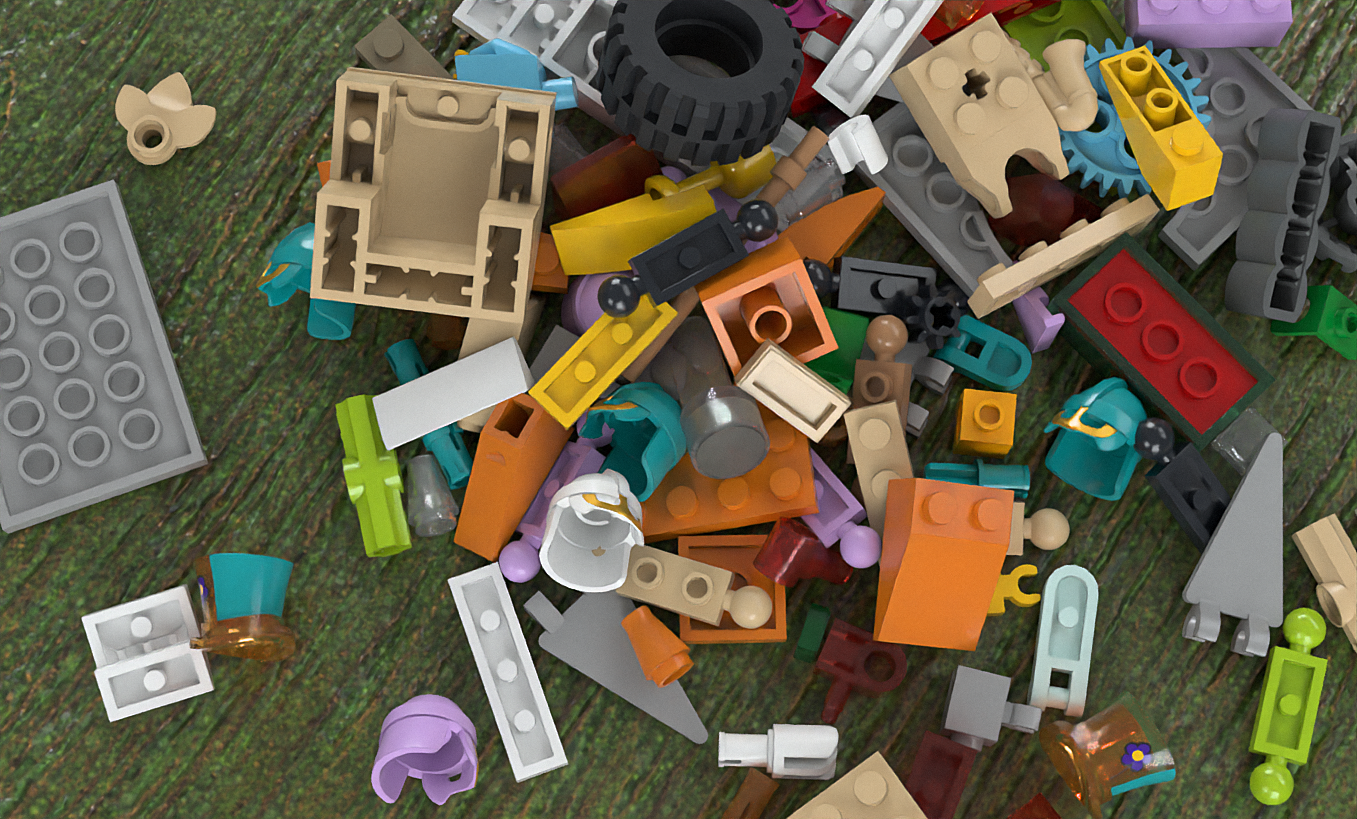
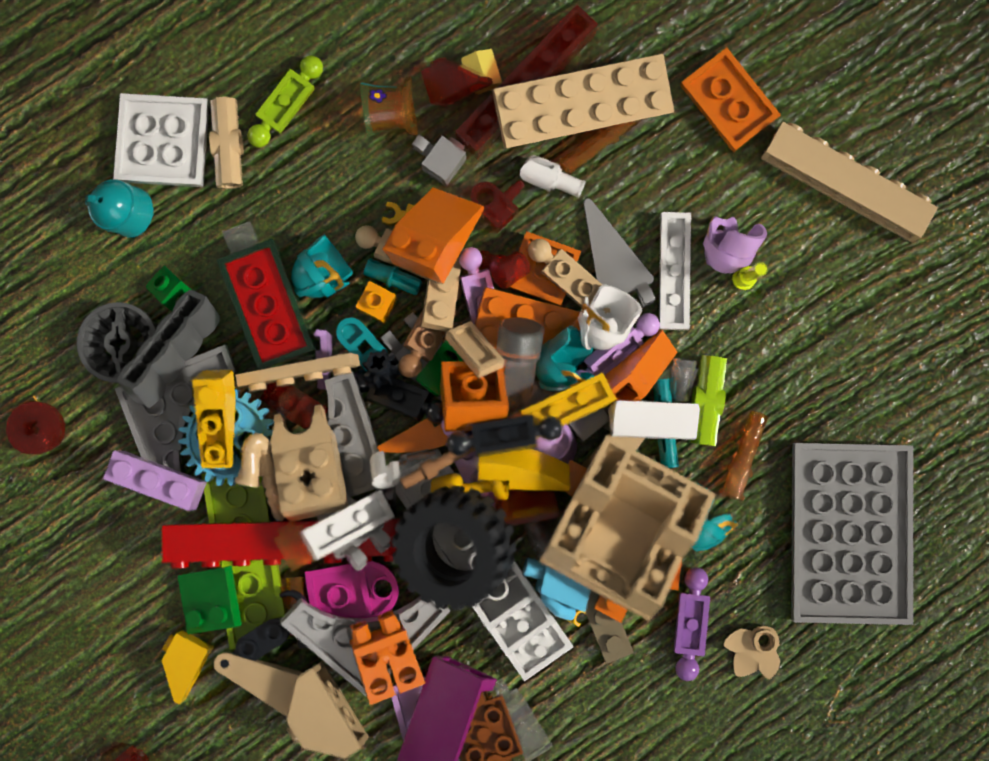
camera: 160 degrees left, 10 degrees up
white slope [81,584,215,722] -> none
hat [189,553,296,662] -> none
orange cone [621,605,694,688] -> none
dark green tile [793,602,831,663] -> none
light aqua plate [1027,565,1098,718] -> none
black plate [1133,417,1231,555] -> none
light grey flag [1182,432,1283,657] -> none
none -> medium lavender plate [673,567,711,681]
none -> clear orange pin [719,411,768,502]
none -> neon yellow pin [732,263,767,290]

